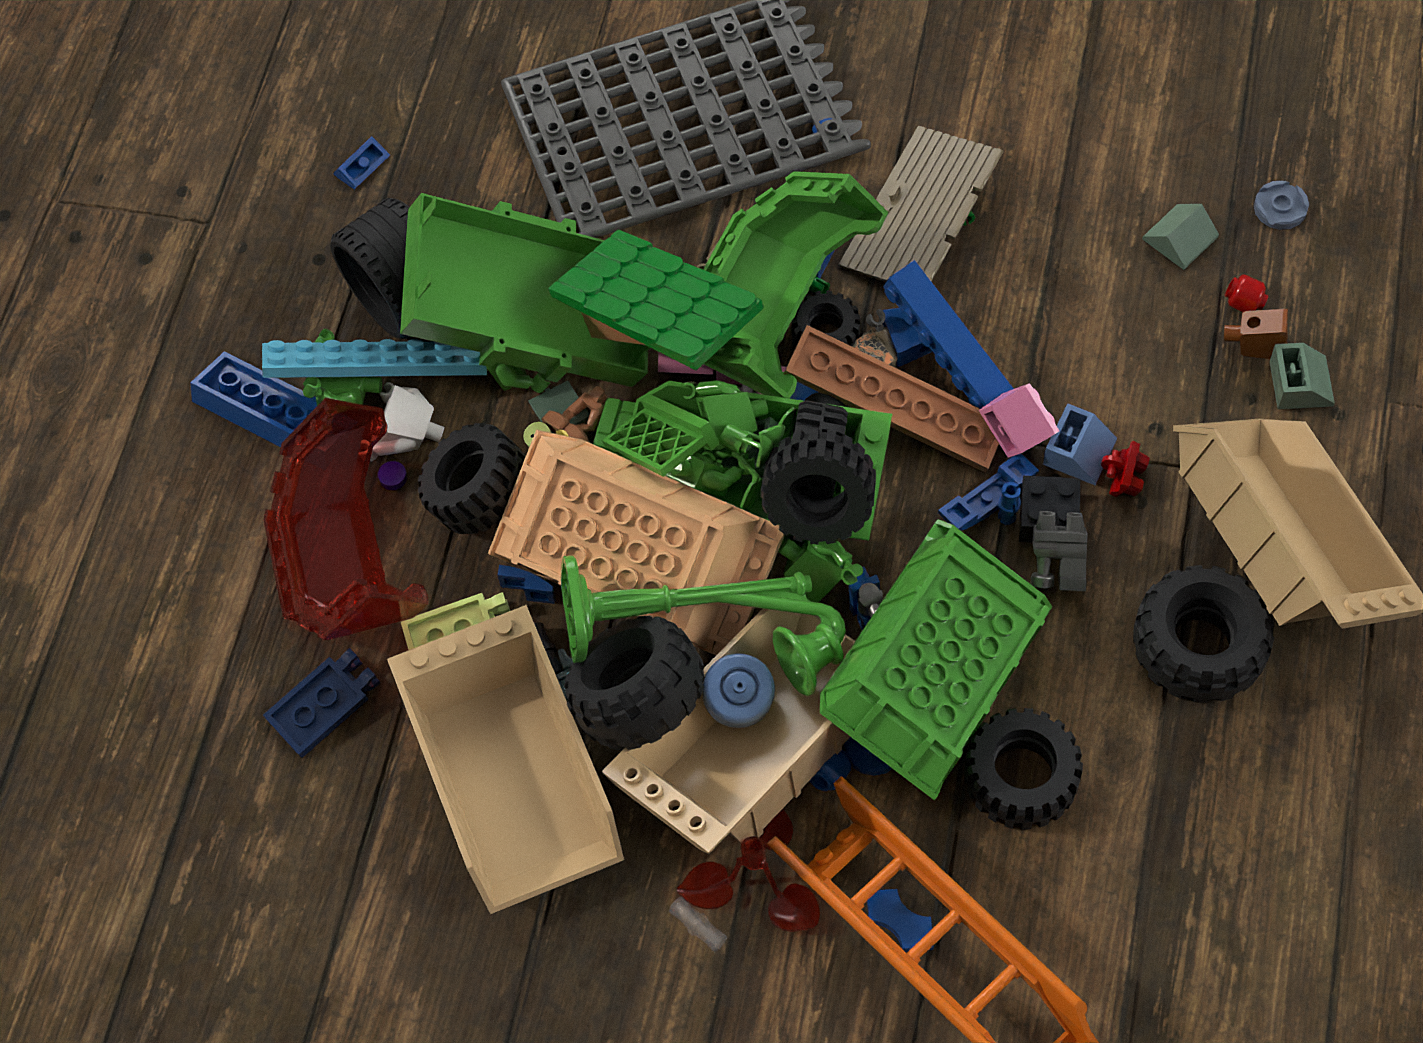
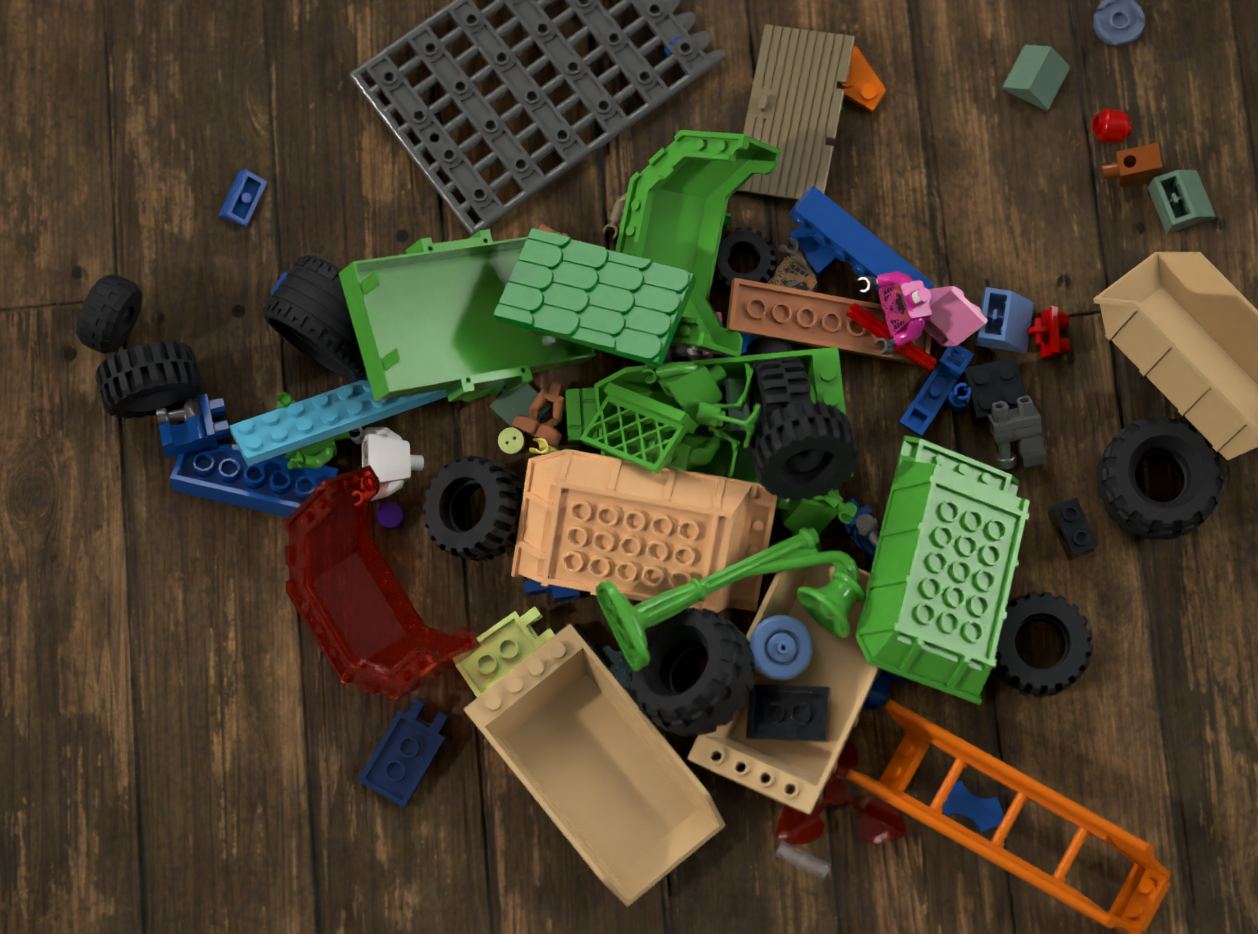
camera: 20 degrees left, 15 degrees up
none -> black tyre [76,274,143,354]
none -> black tyre [95,341,203,419]
none -> blue hips [156,394,231,458]
none -> black plate [746,684,831,743]
none -> orange wing [836,46,886,113]
none -> red axle [846,303,937,372]
none -> dark pink torso [857,271,932,355]
none -> black brick [1048,497,1098,561]

